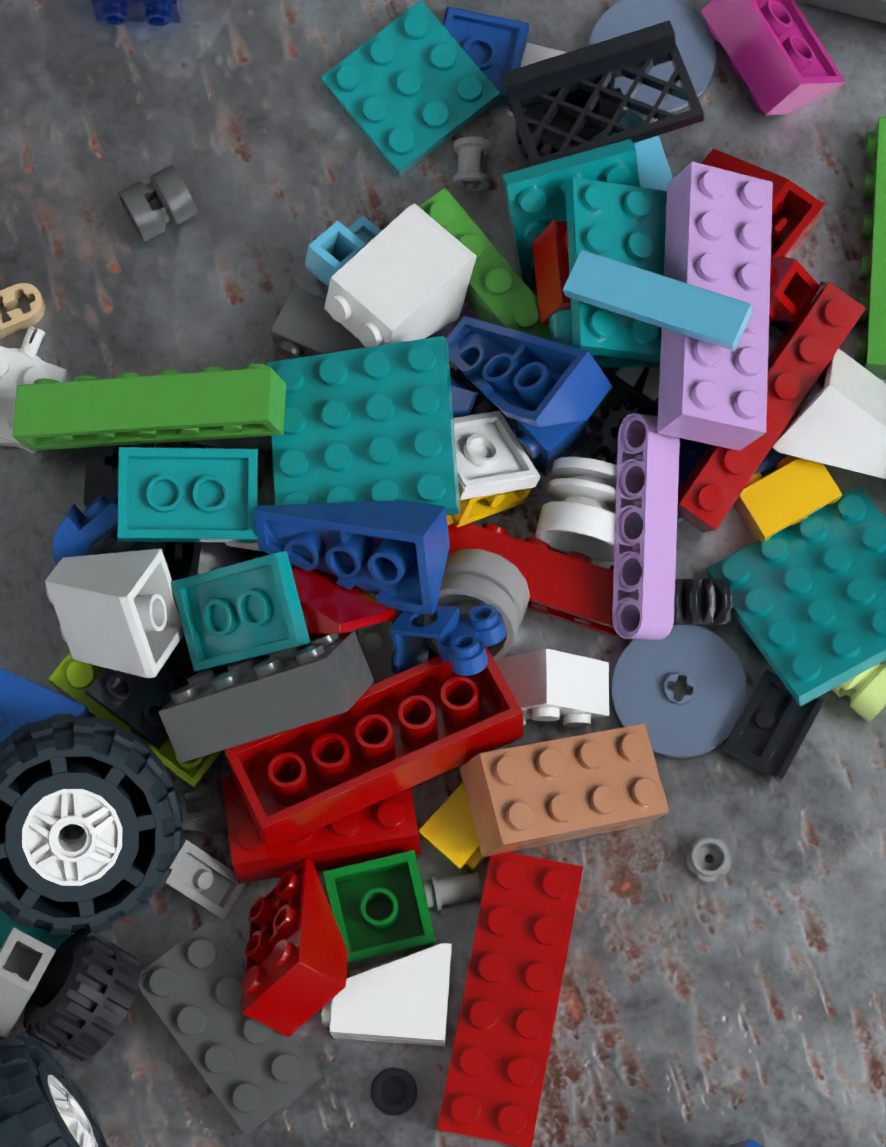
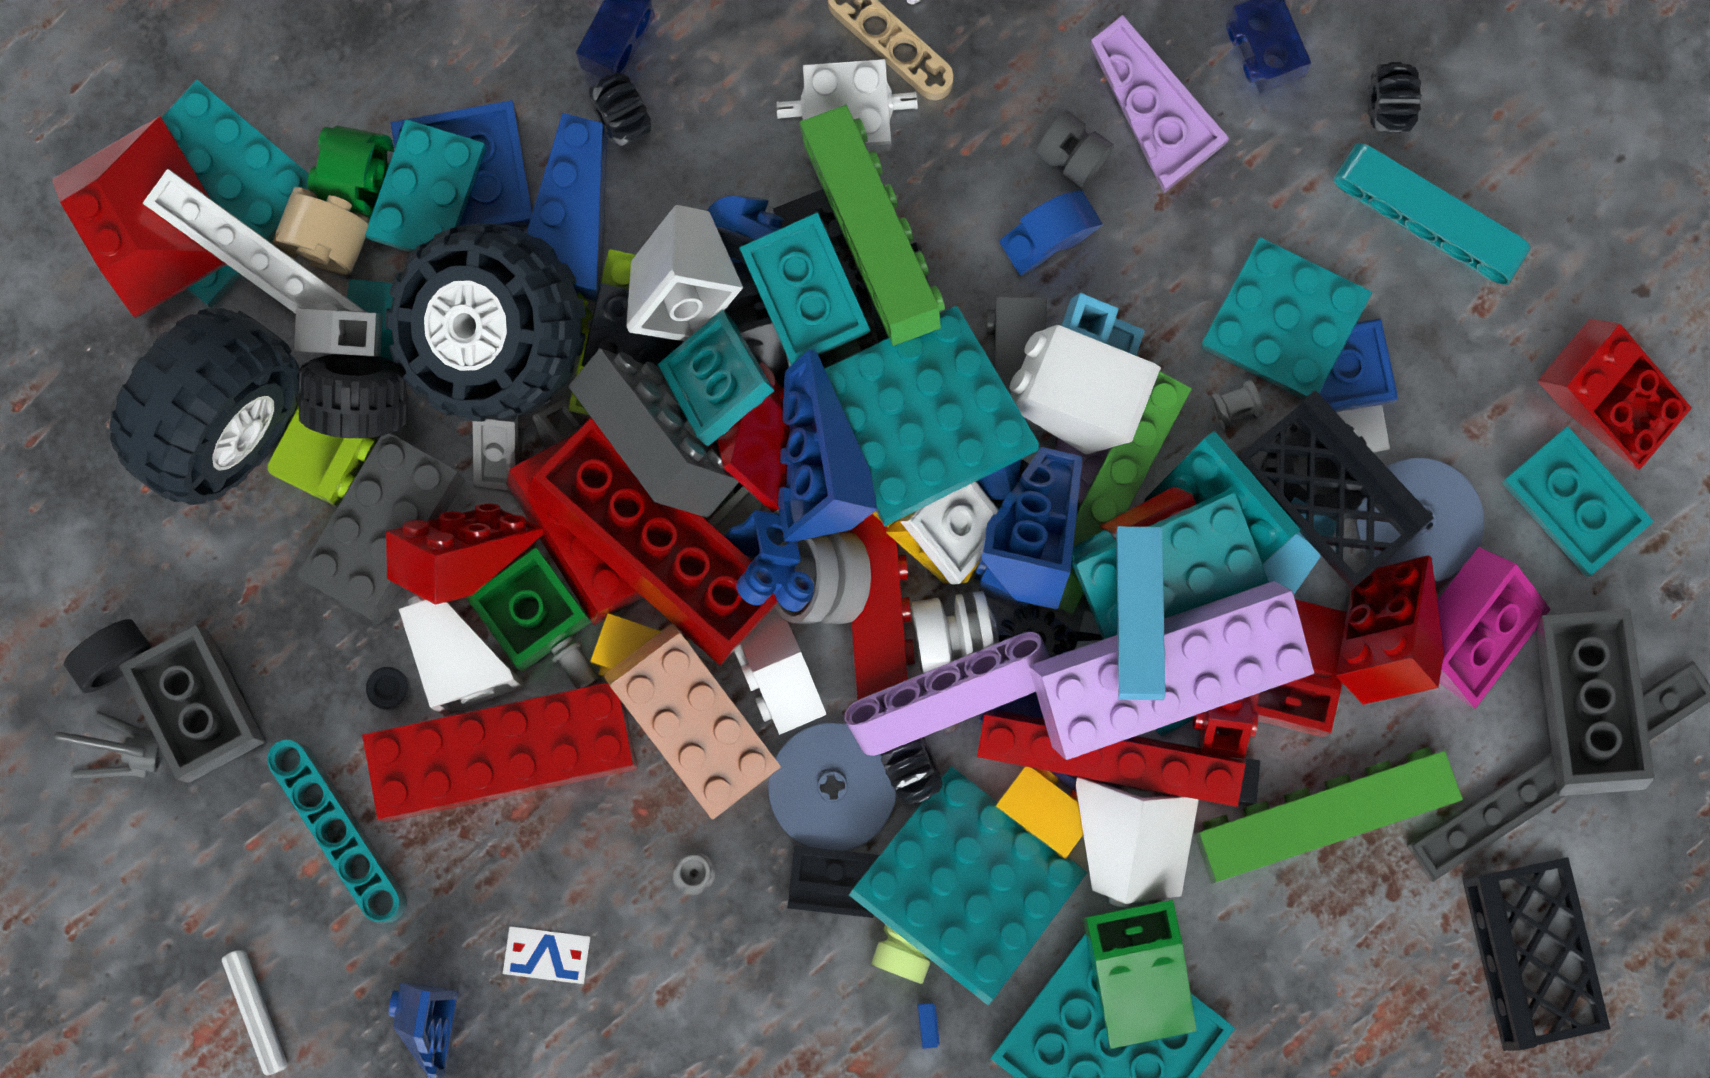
camera: 70 degrees right, 5 degrees up
none -> lime bracket [267,407,378,507]
none -> white sticker [503,926,590,984]
none -> blue brick [999,190,1103,276]
none -> lavender wing [1090,15,1229,193]
none -> red slope [1336,555,1444,705]

